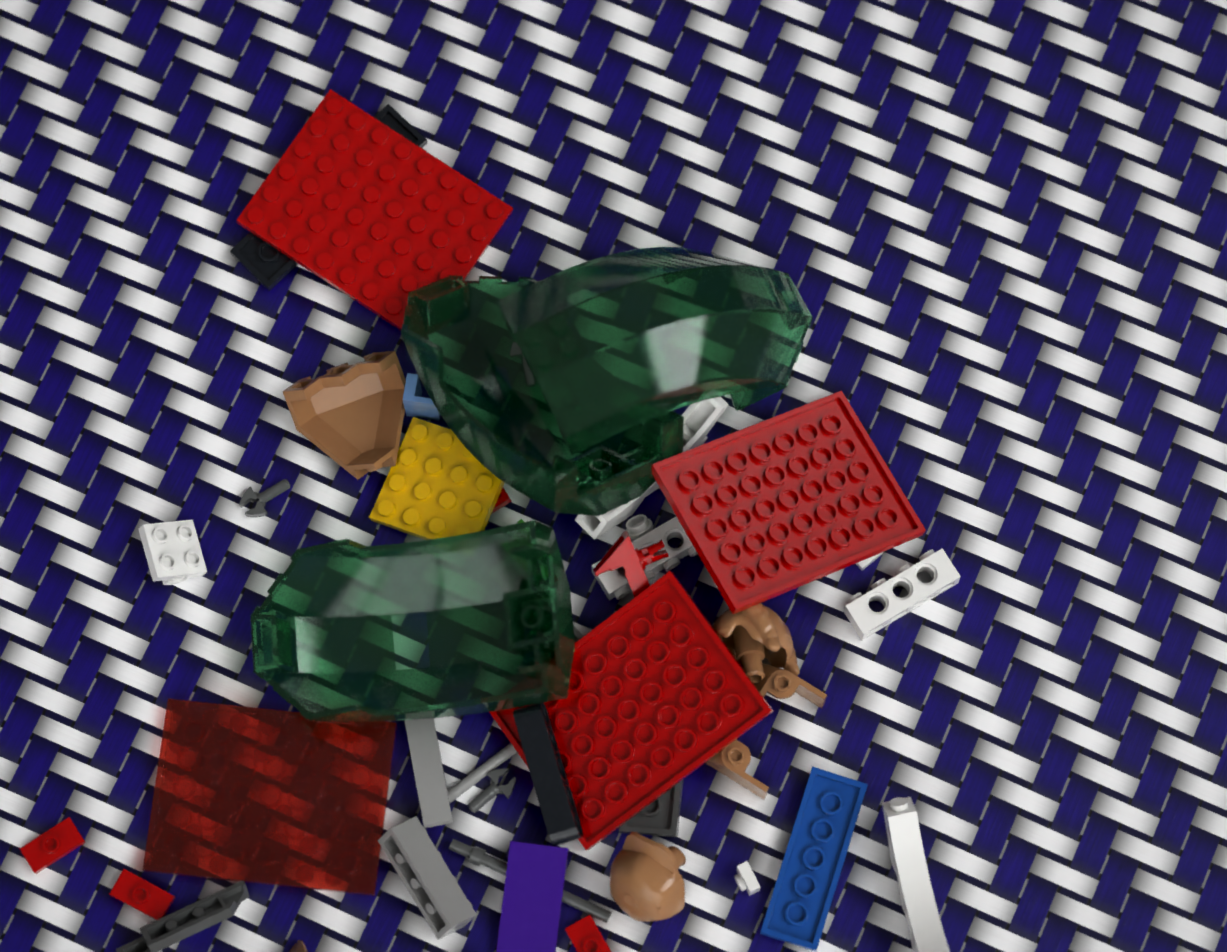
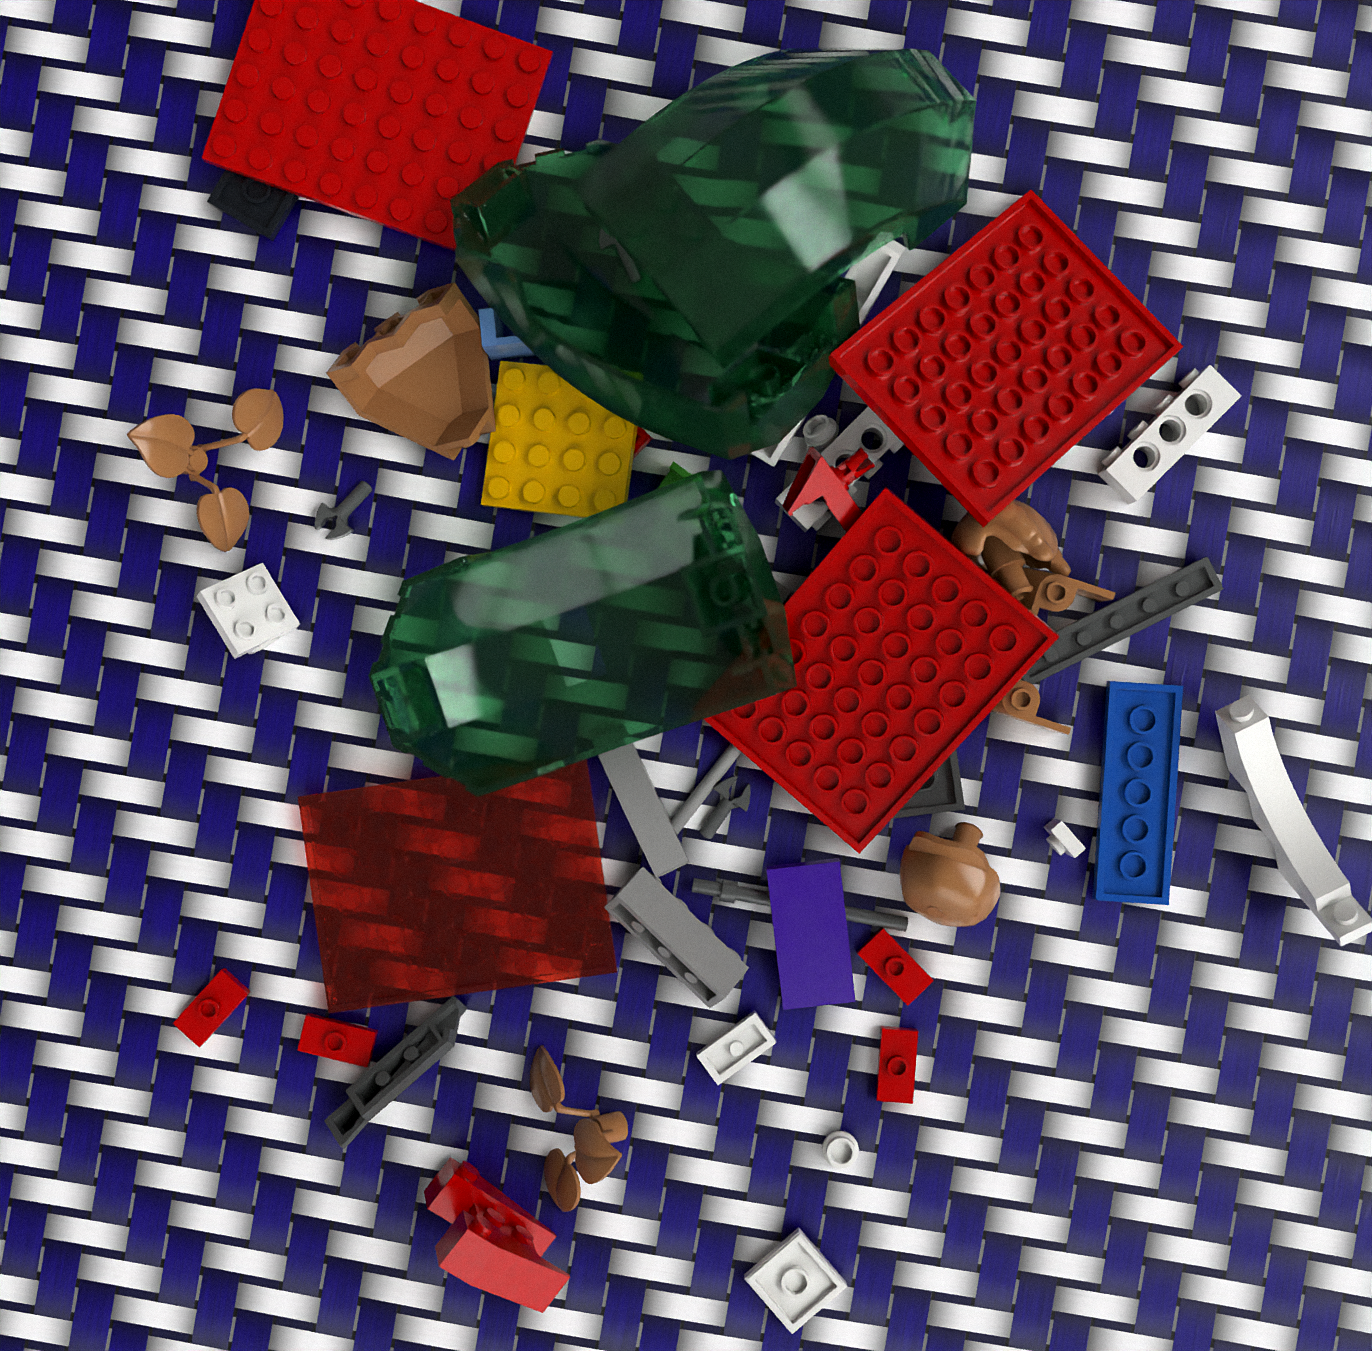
camera: 15 degrees left, 15 degrees up
black beam [513,701,583,846] -> none
none -> medium nougat plant [127,388,284,552]
none -> dark grey plate [1020,556,1224,685]

